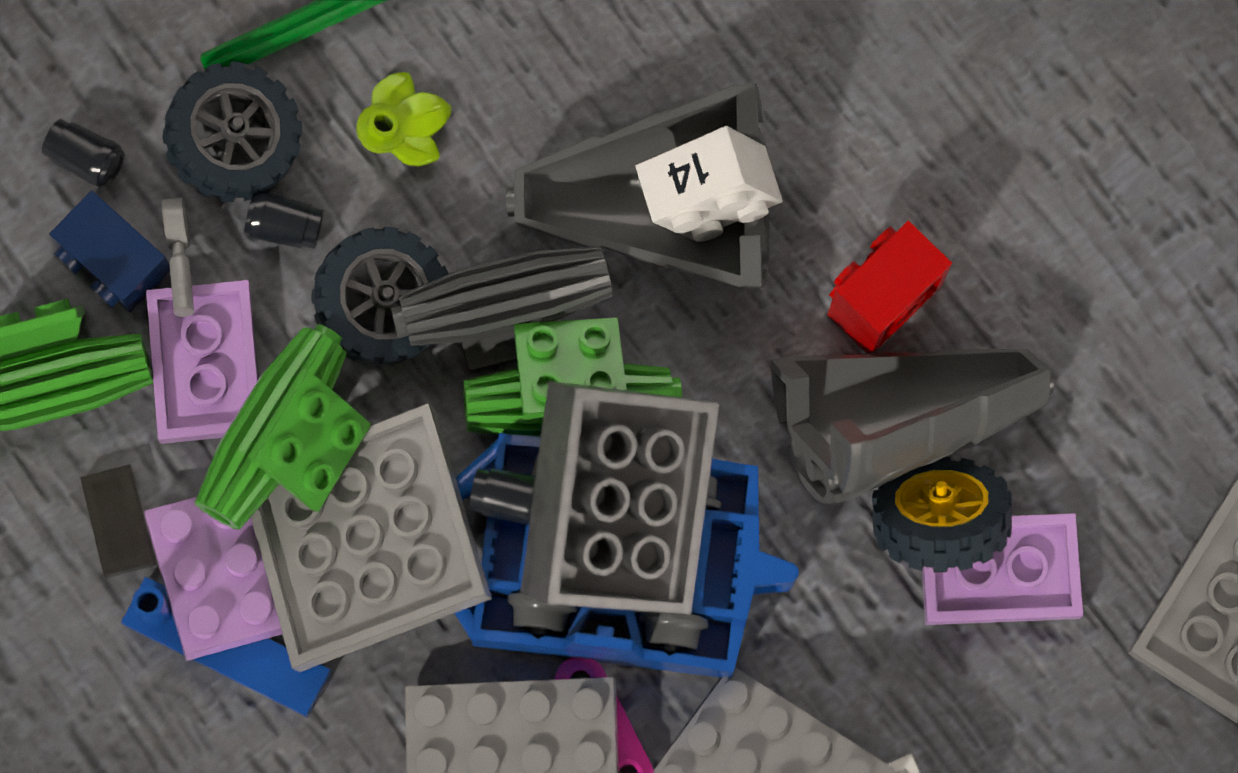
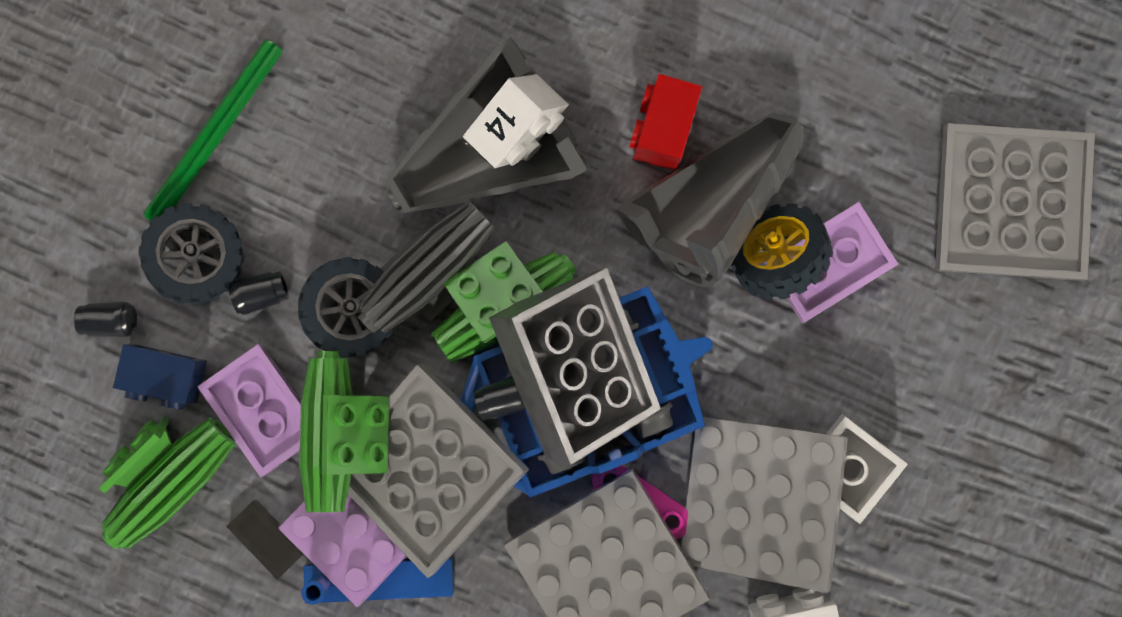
camera: 20 degrees left, 10 degrees up
light grey piece [162,197,194,317] -> none
lime plate [356,72,452,166] -> none

